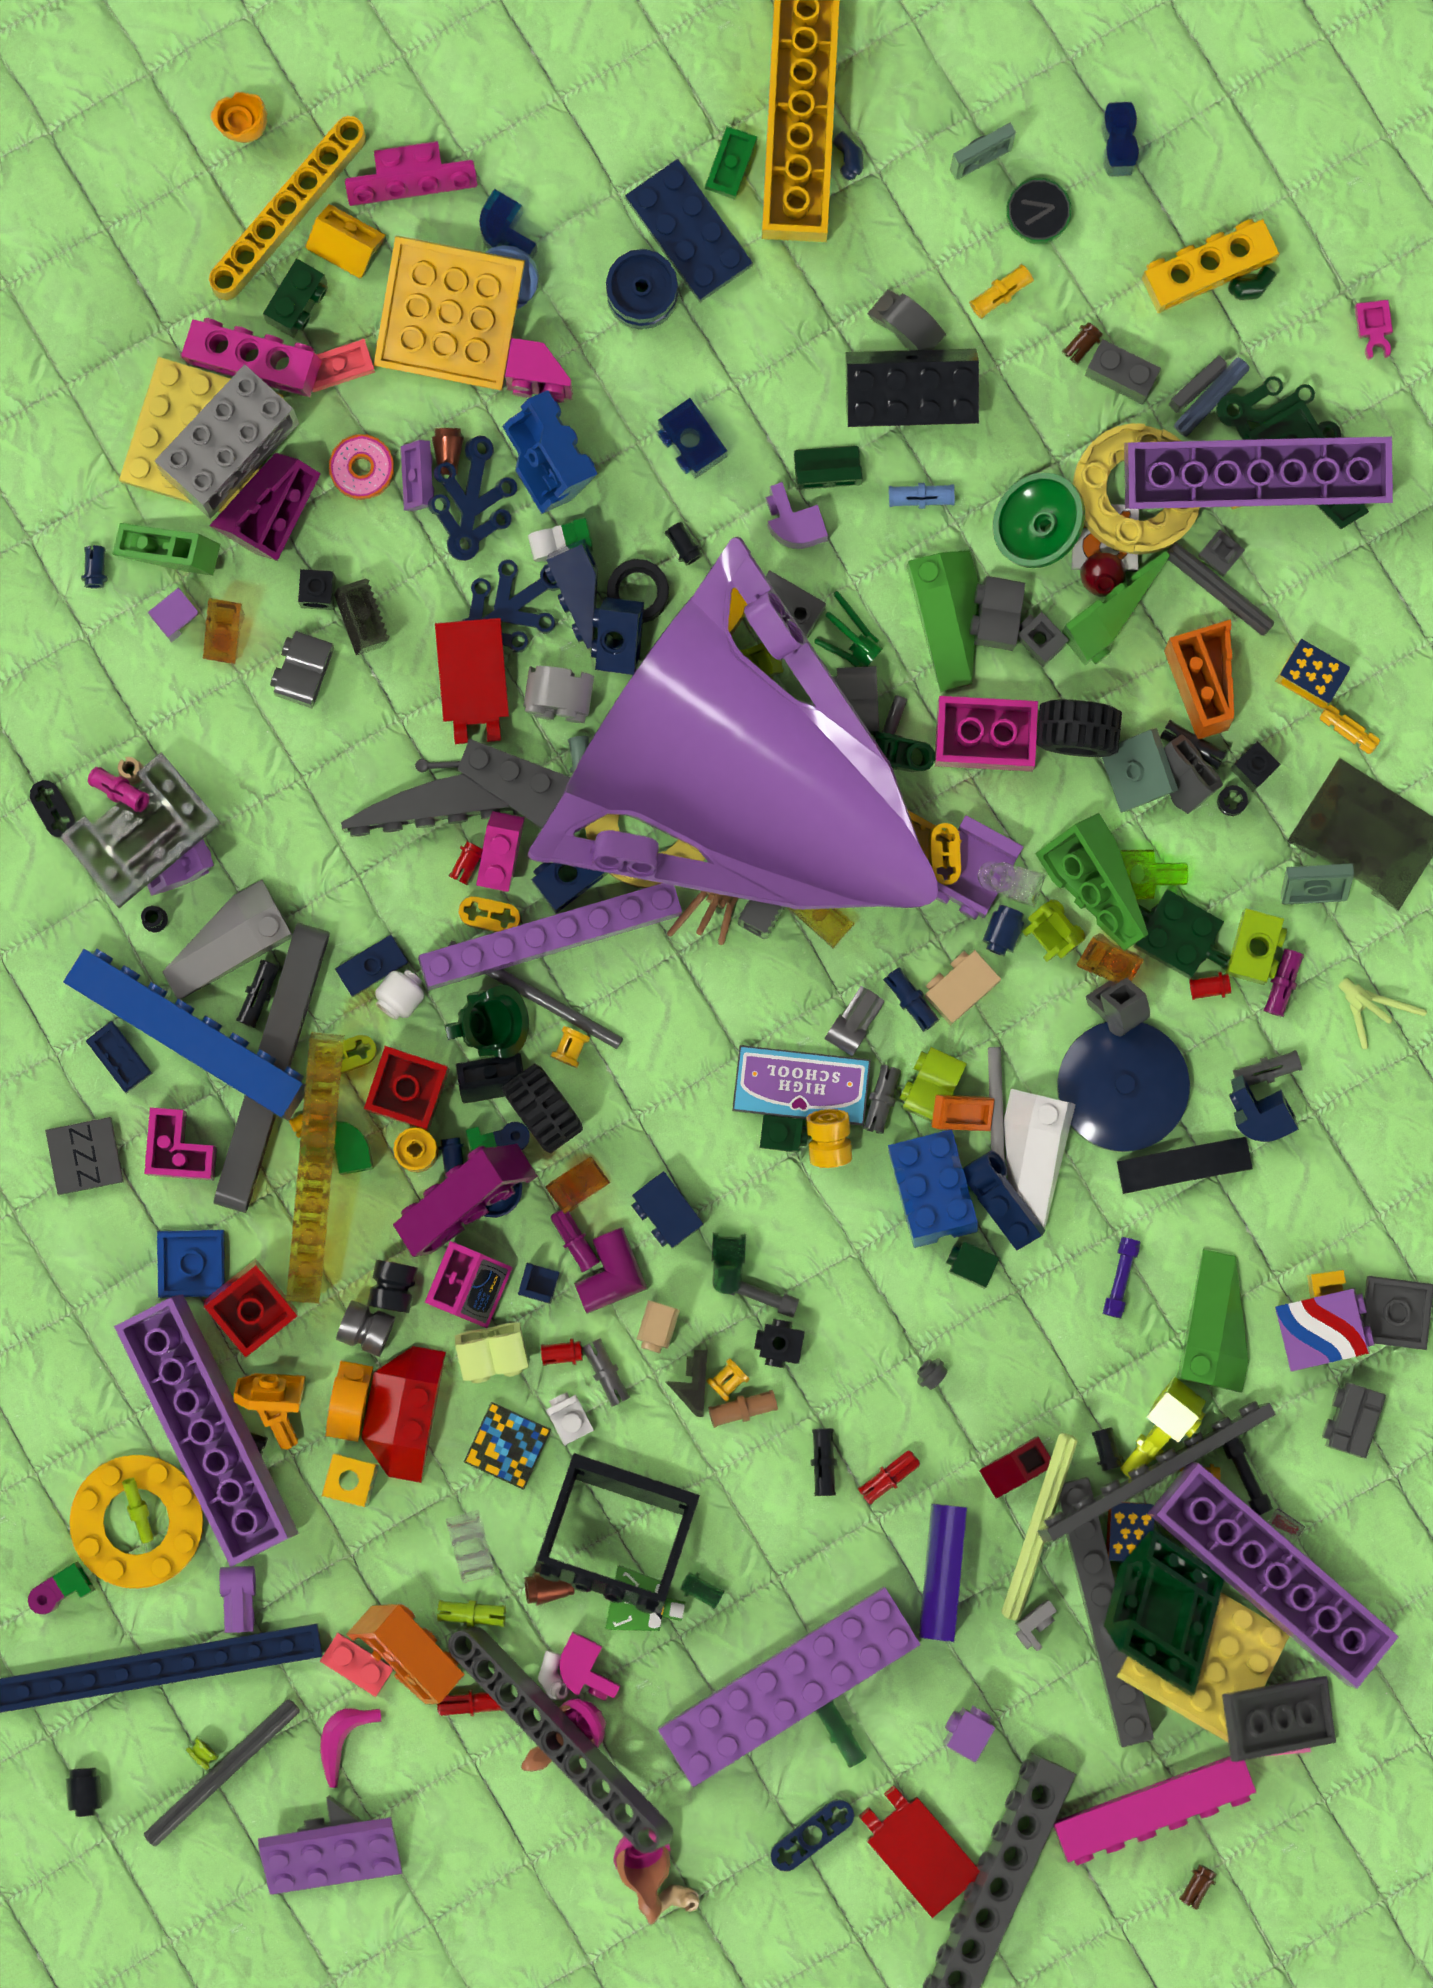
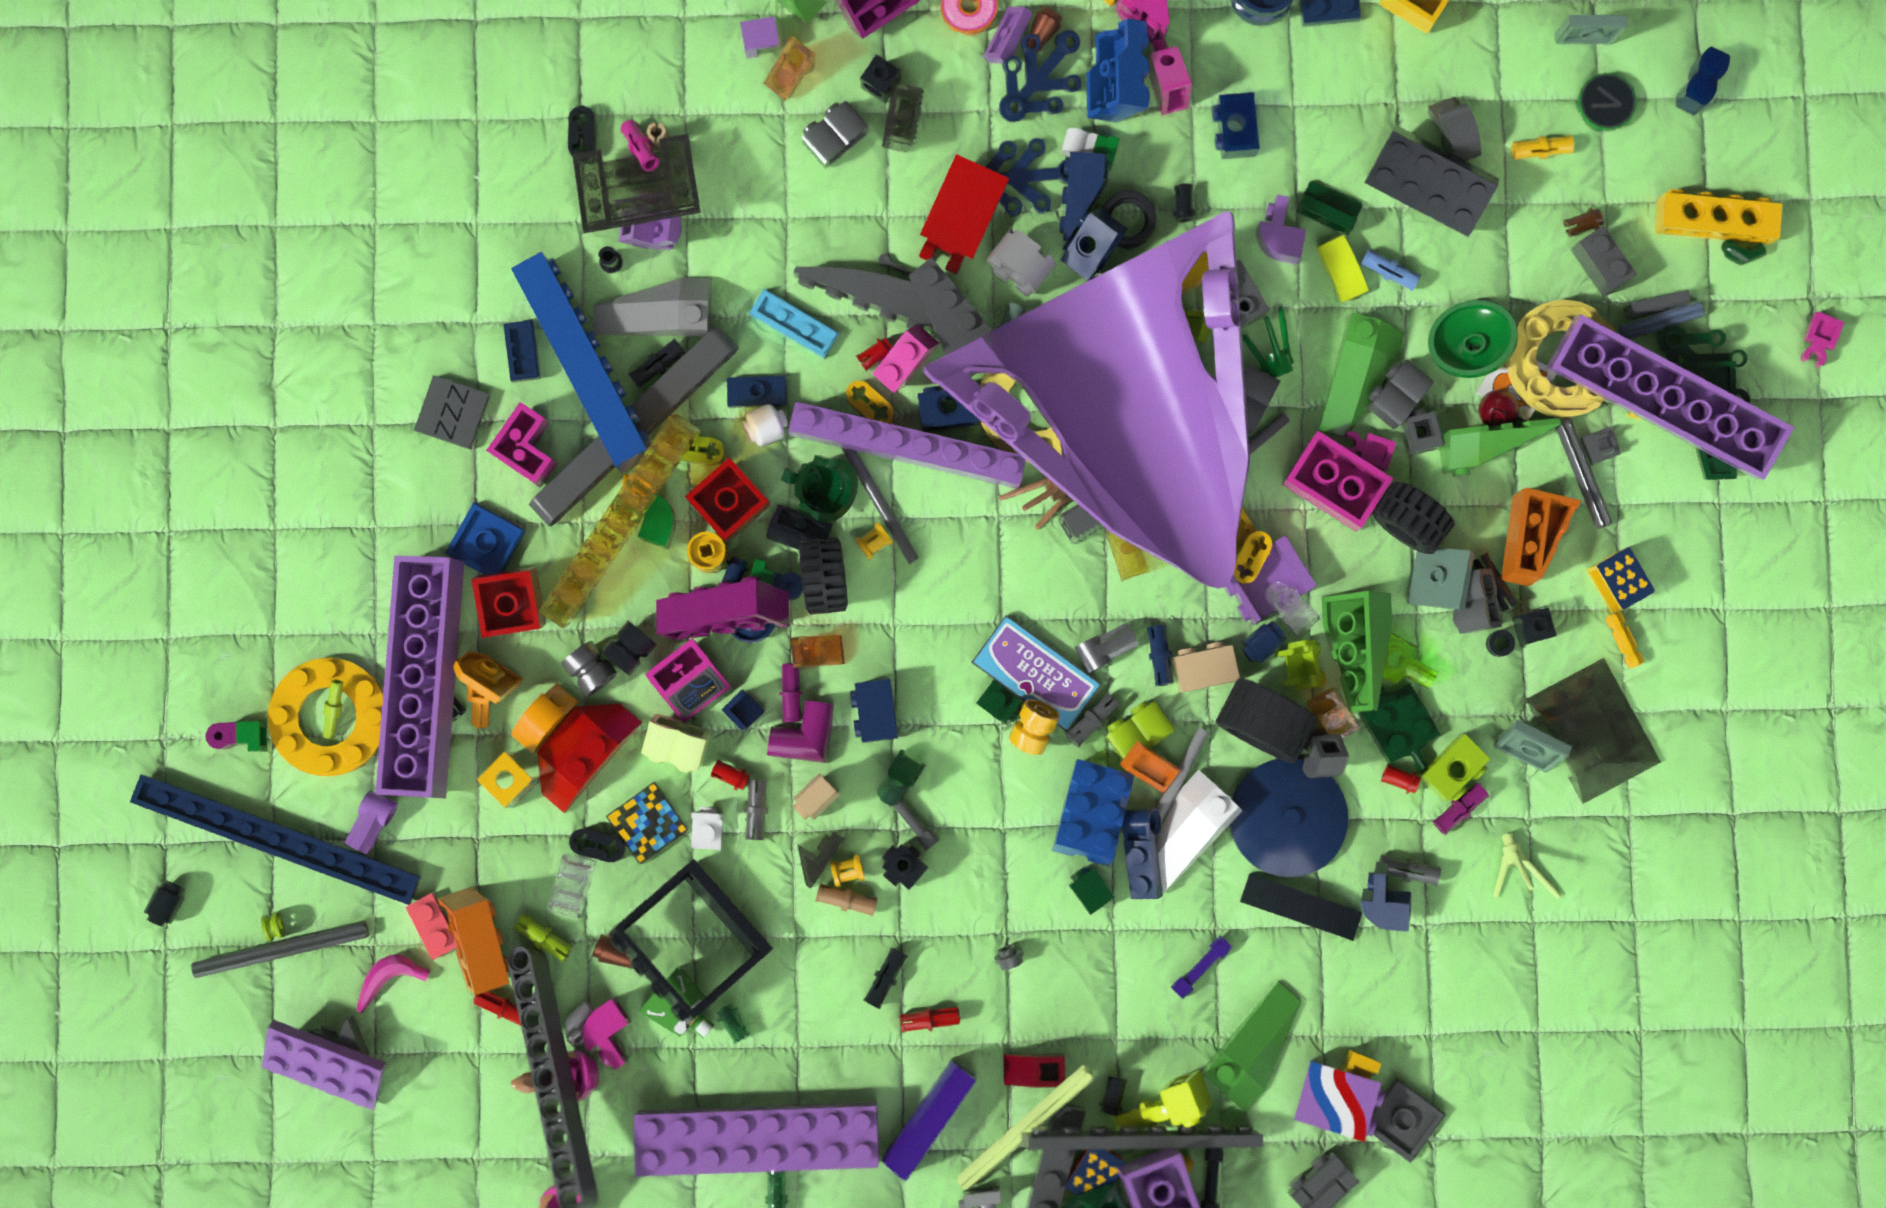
camera: 30 degrees right, 0 degrees up
dark green piece [873,732,935,772] -> none
none -> black beam [569,829,626,862]
none -> medium azure tile [749,288,840,359]
none -> dark pink torso [1149,39,1192,116]
none -> black tyre [1215,678,1318,764]
none -> neon yellow slope [1316,235,1369,303]
none -> dark pink plate [1343,431,1396,471]

